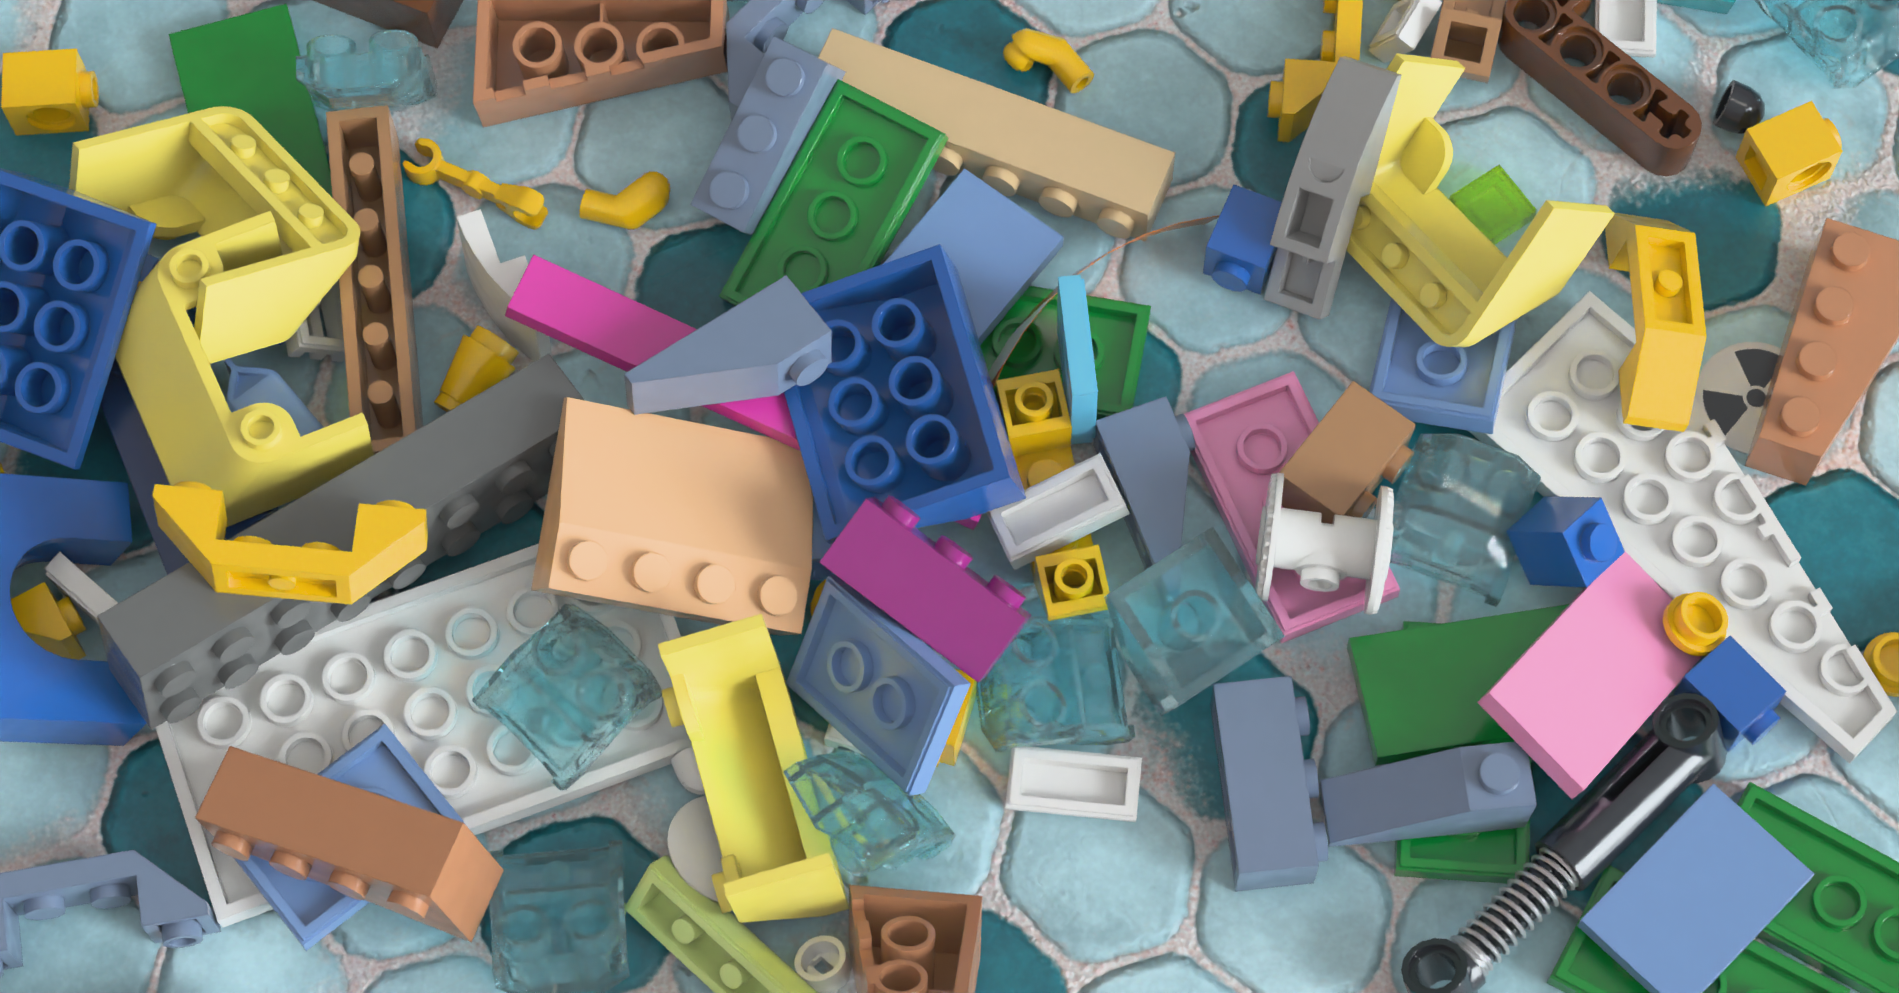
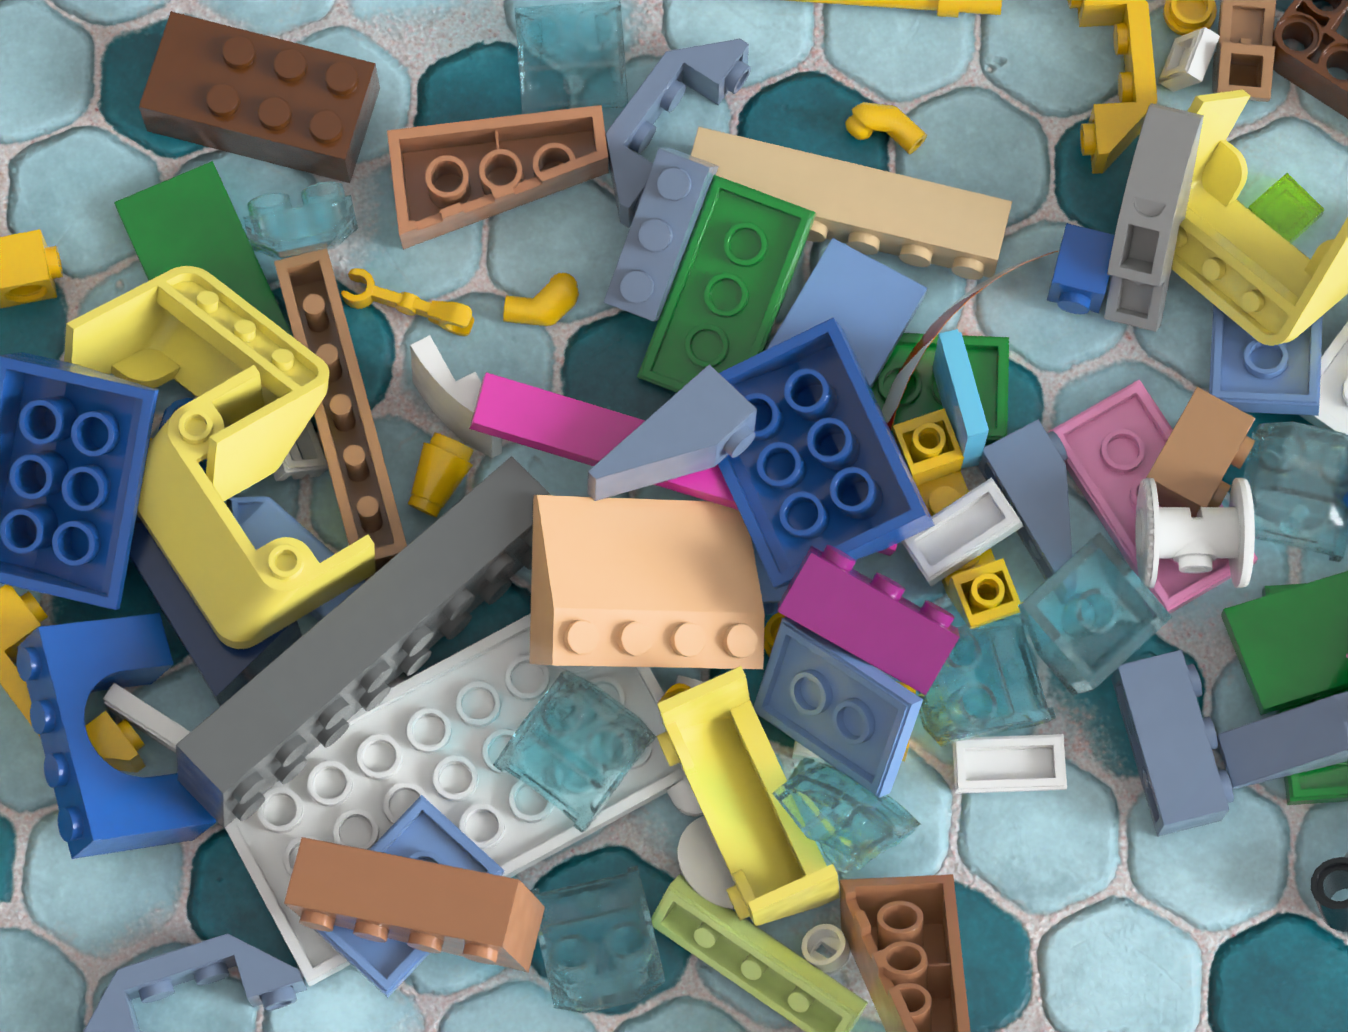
camera: 10 degrees left, 5 degrees up
yellow slope [153,481,428,605] -> none

